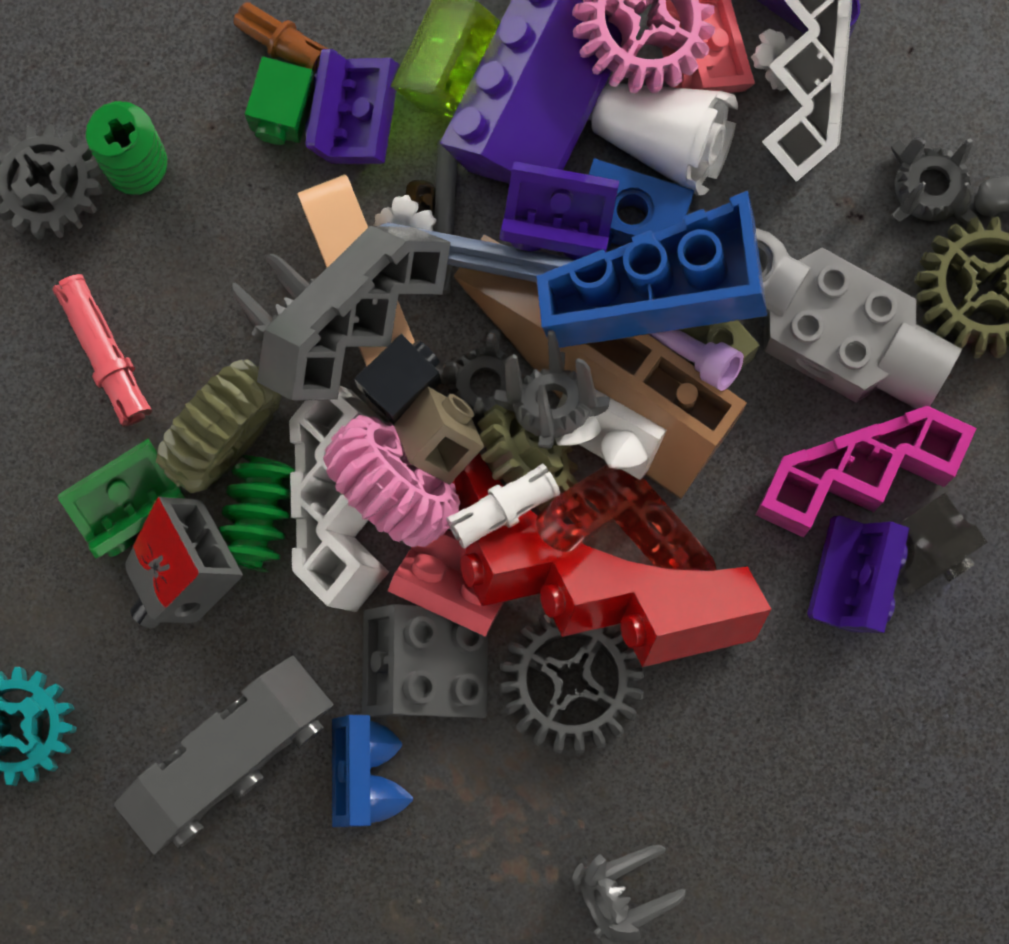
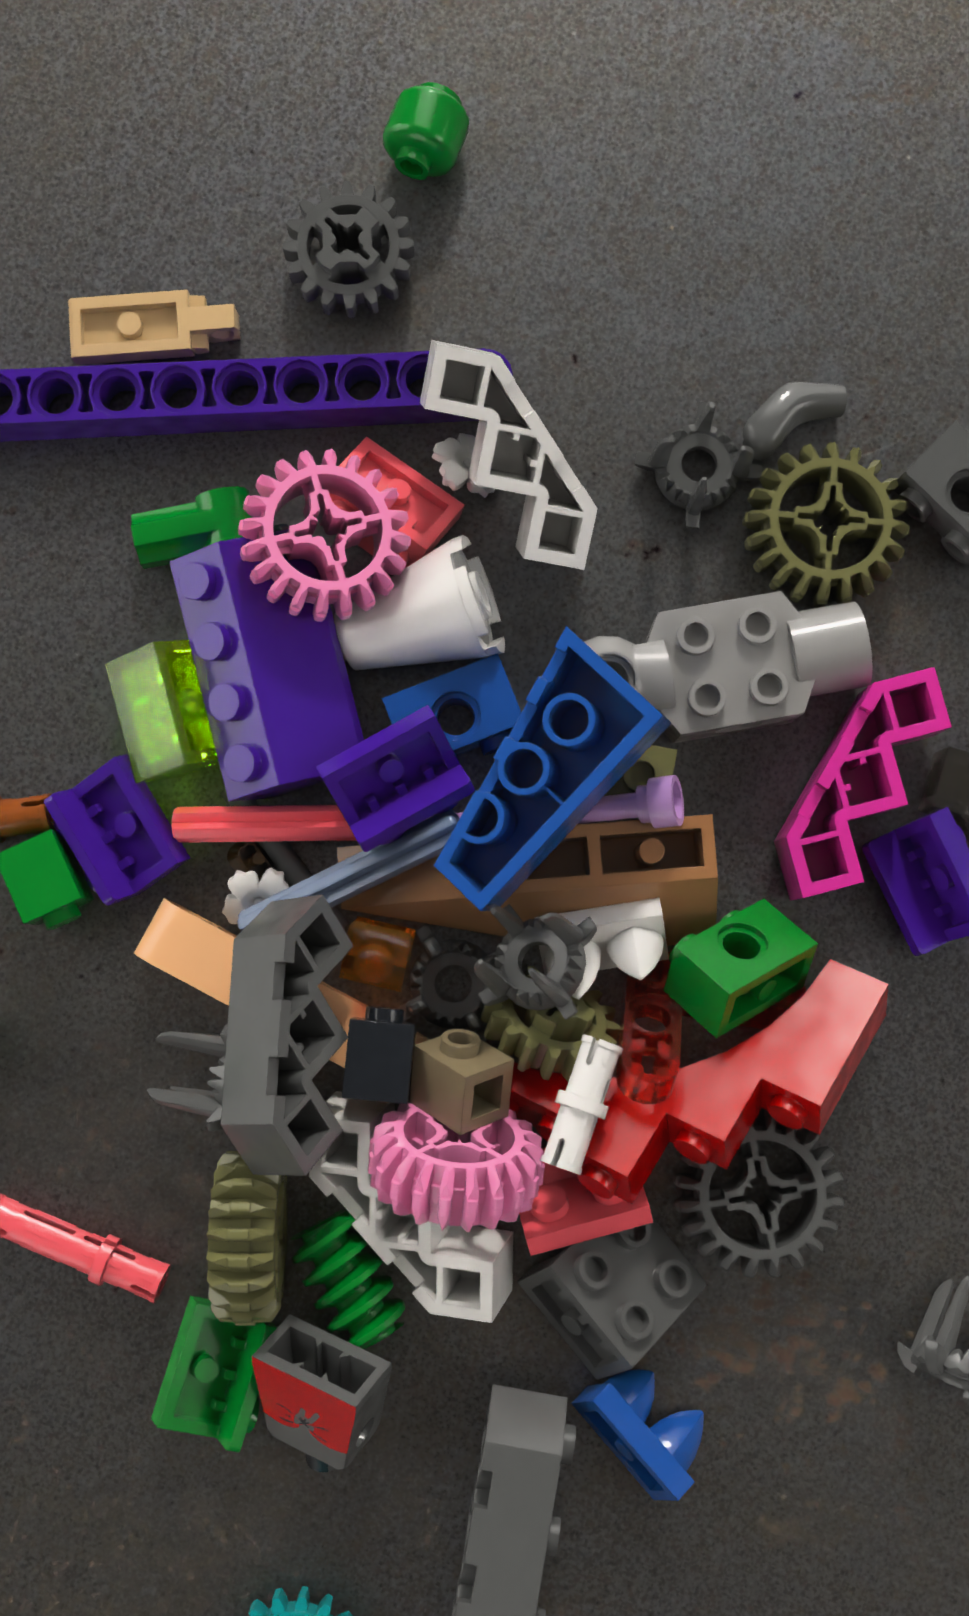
camera: 45 degrees left, 5 degrees up
none -> coral axle [171,805,357,843]
none -> clear orange bracket [339,916,416,992]
none -> green brick [663,899,818,1038]

